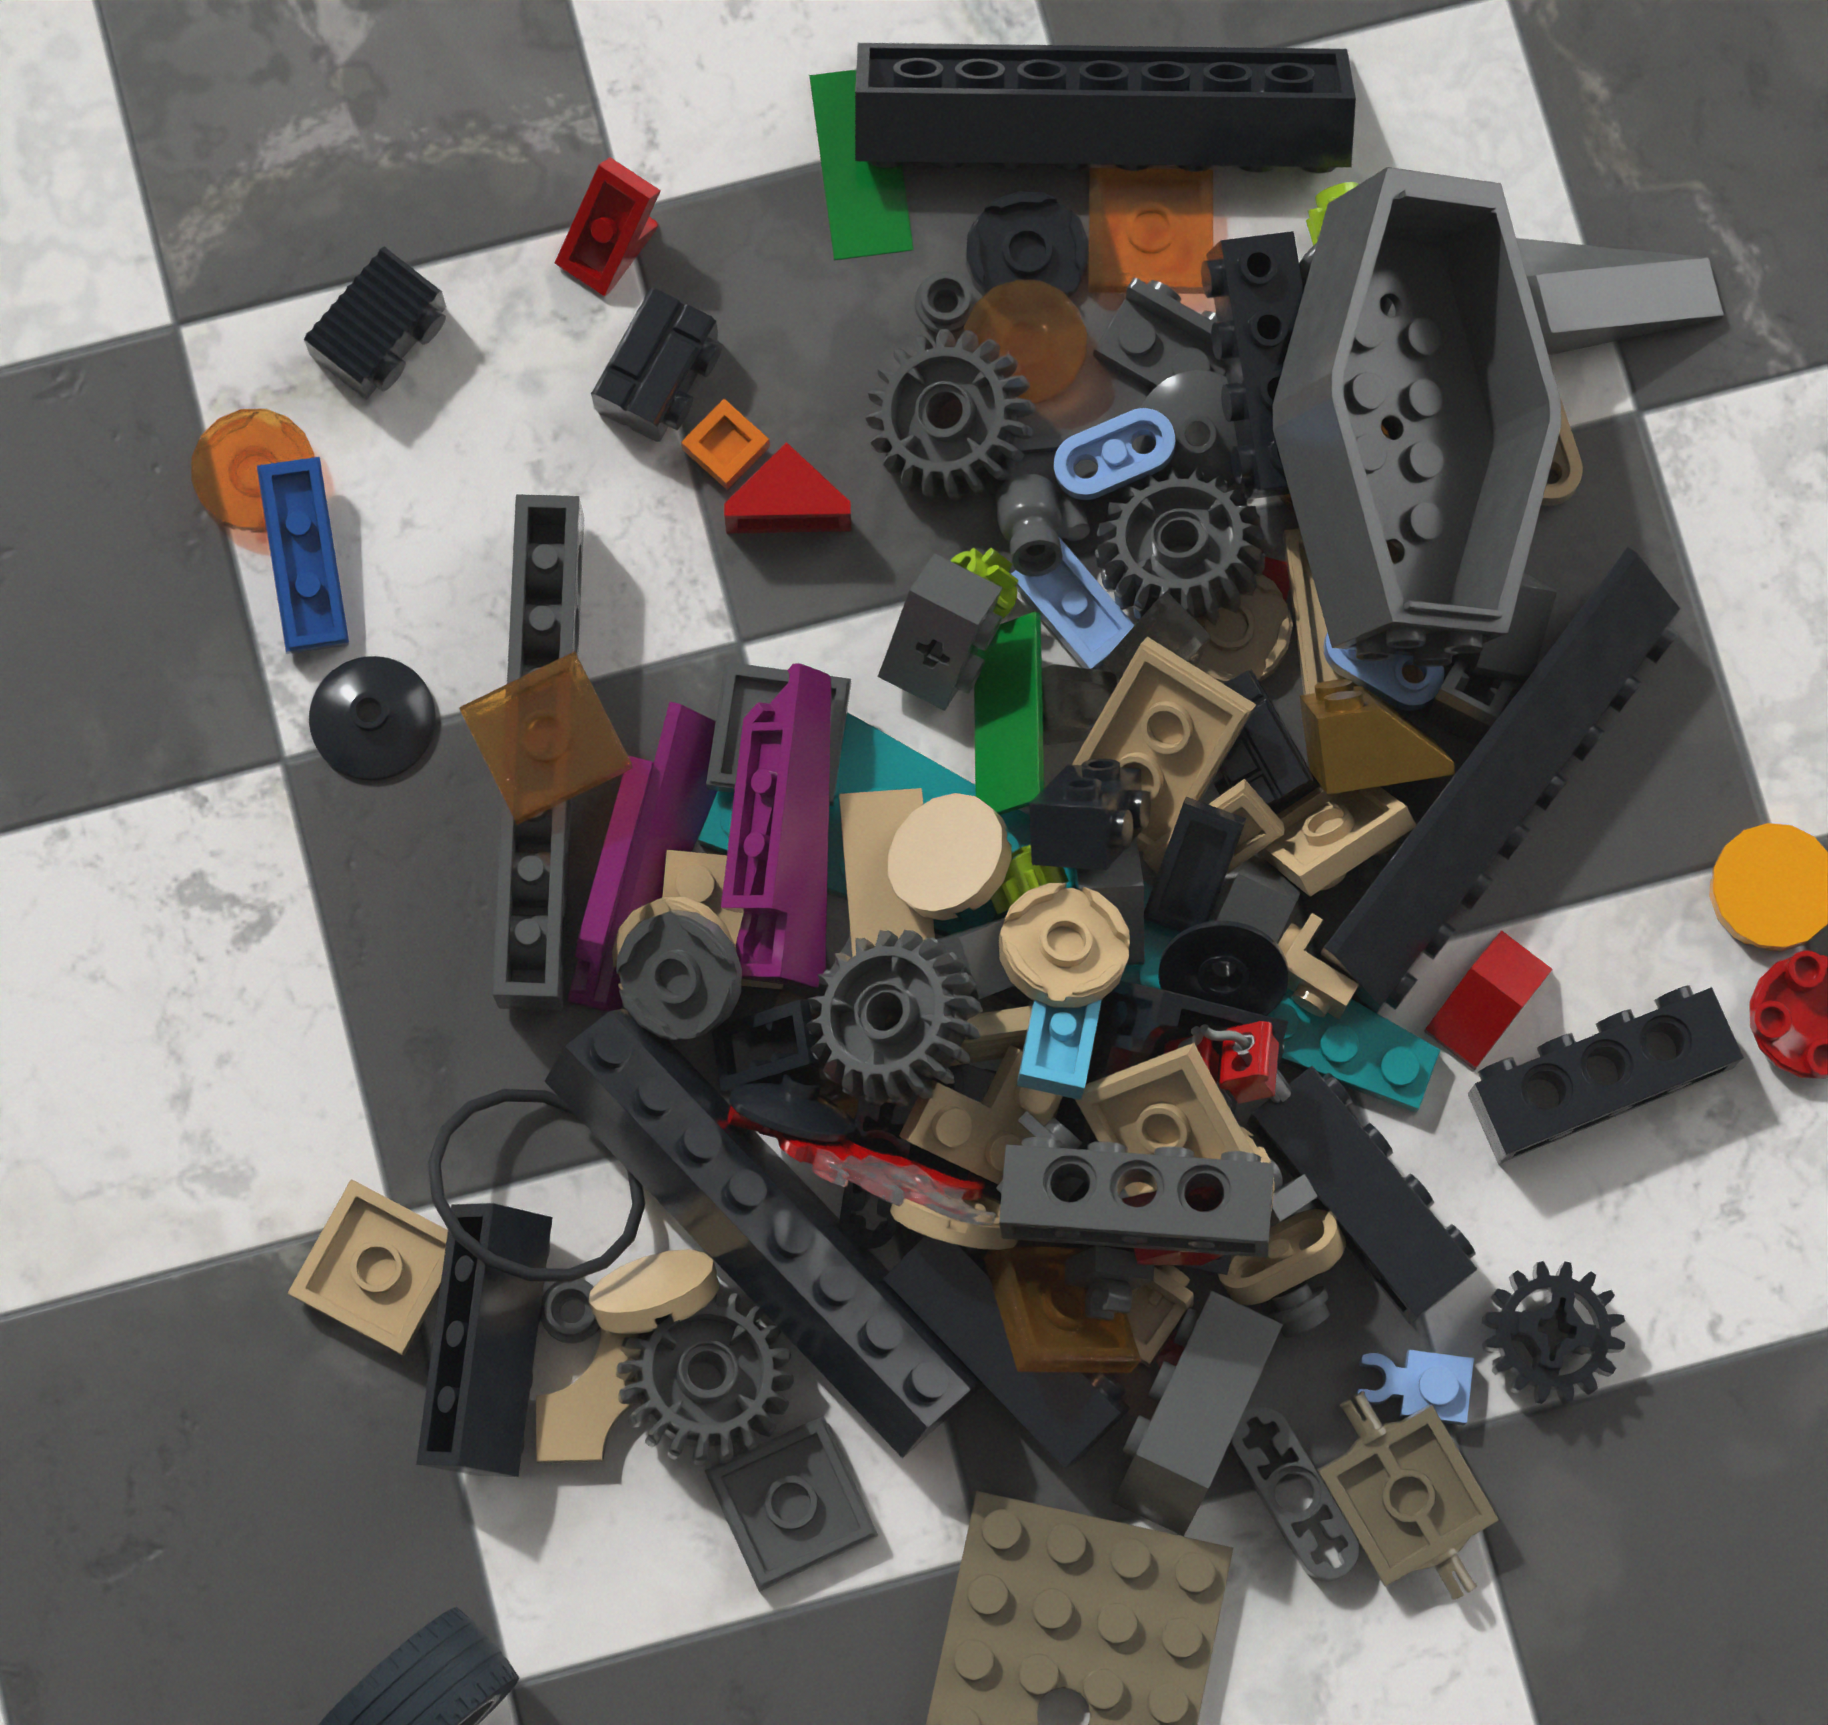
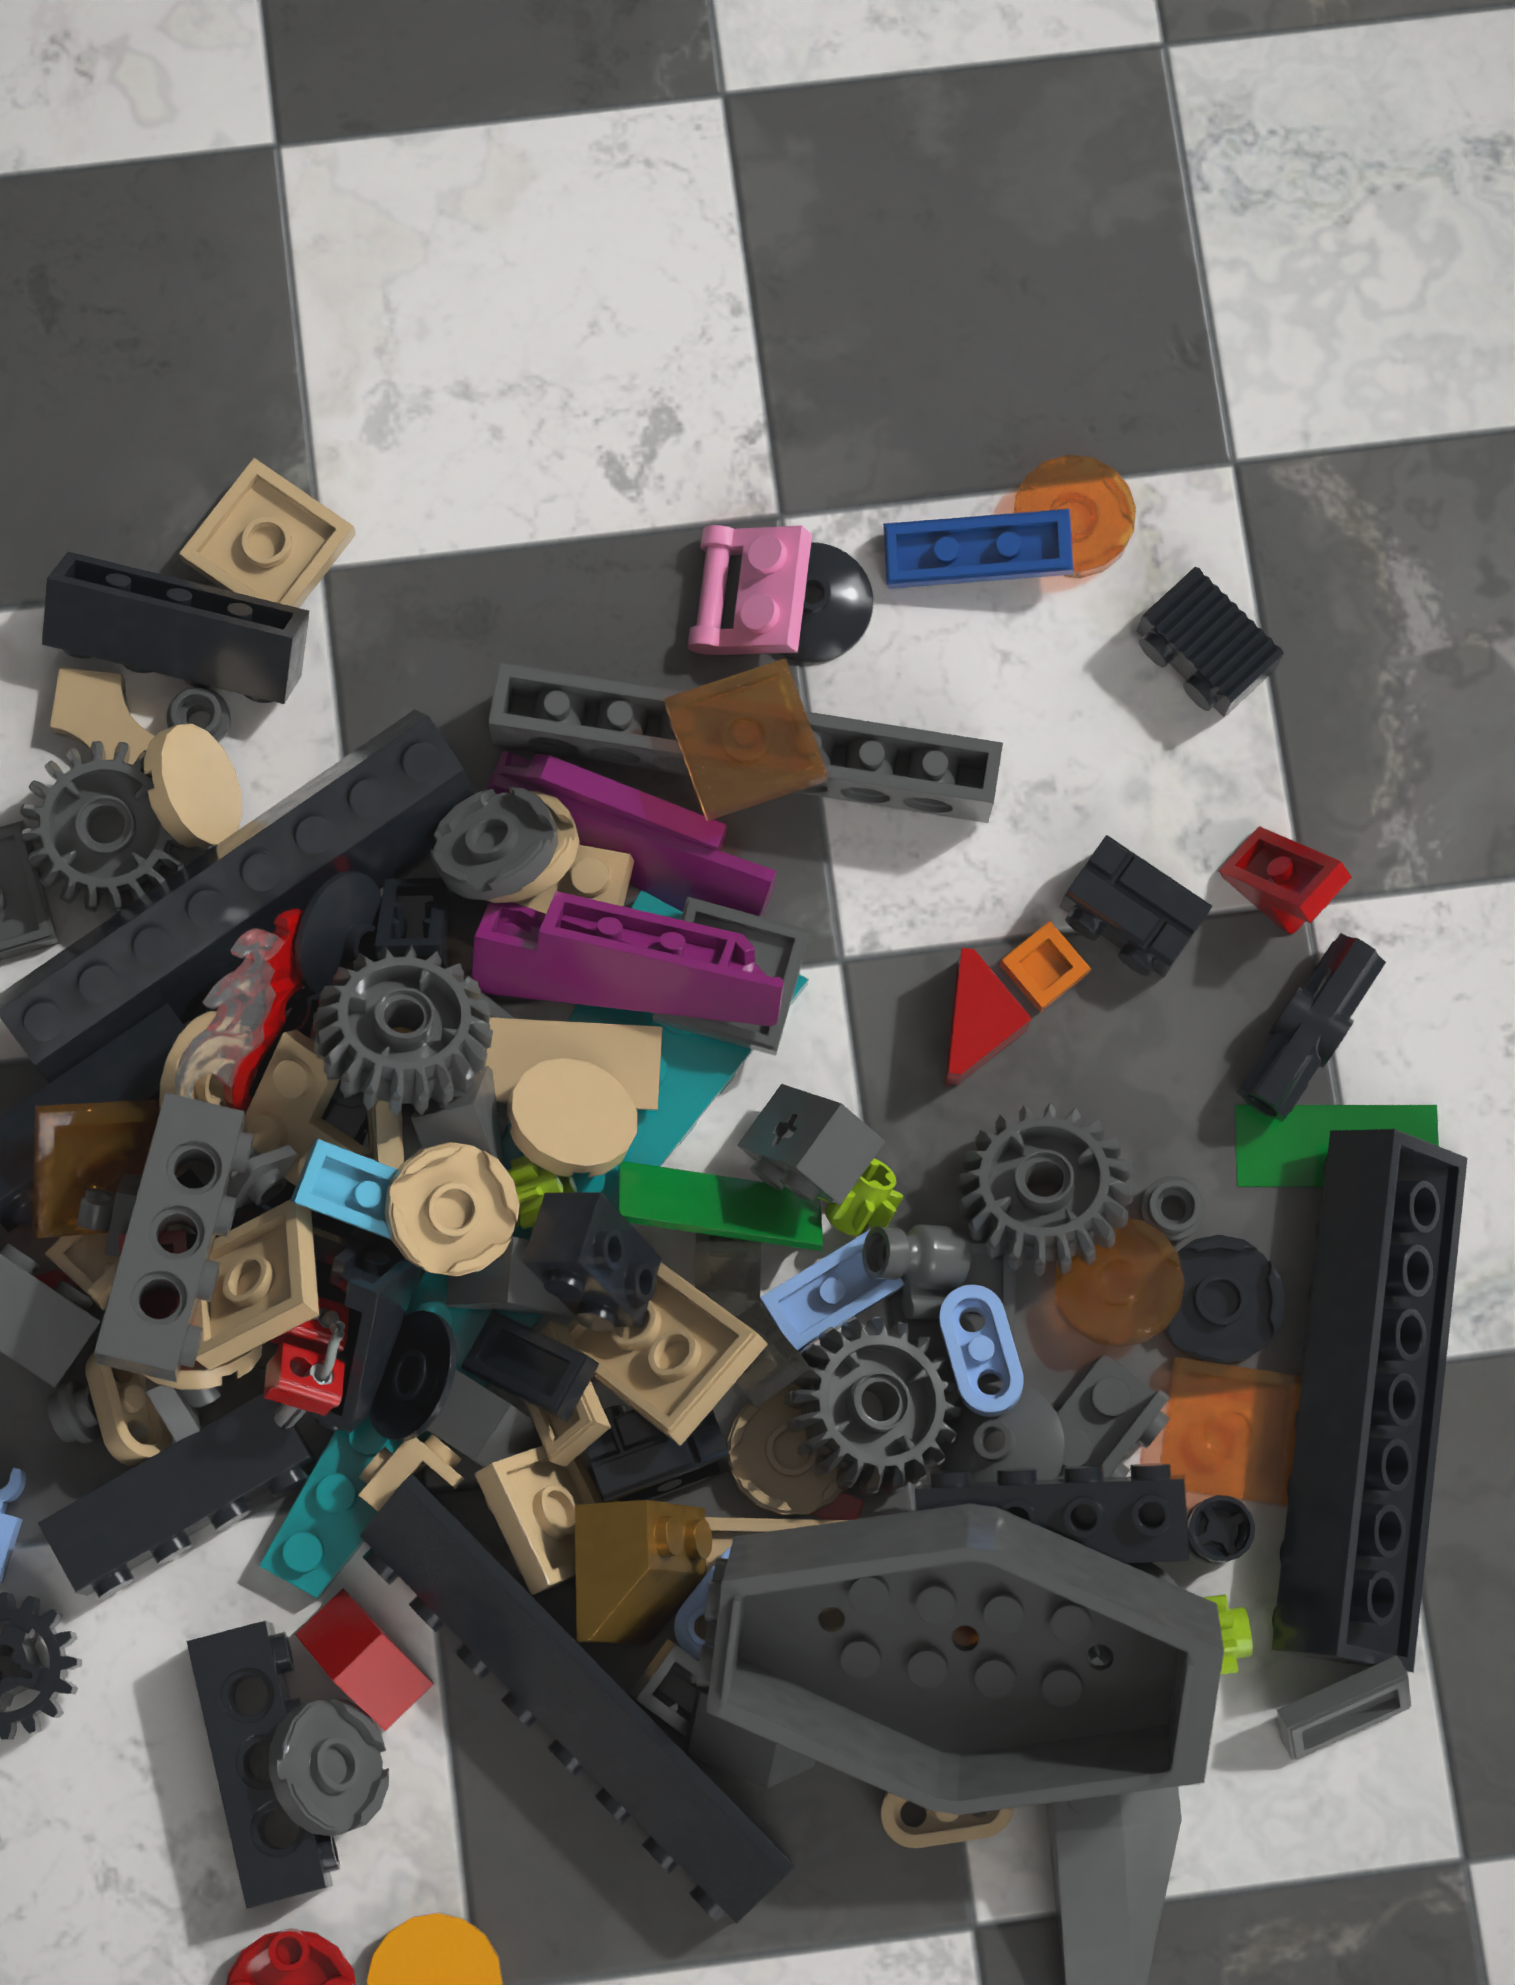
camera: 95 degrees right, 0 degrees up
black piece [427,1089,645,1282] -> none
none -> dark grey tile [269,1698,389,1836]
none -> bright pink plate [687,525,812,655]
none -> black wheel [1187,1495,1255,1565]
none -> black piece [1236,933,1386,1122]
none -> dark grey tile [1276,1655,1411,1760]

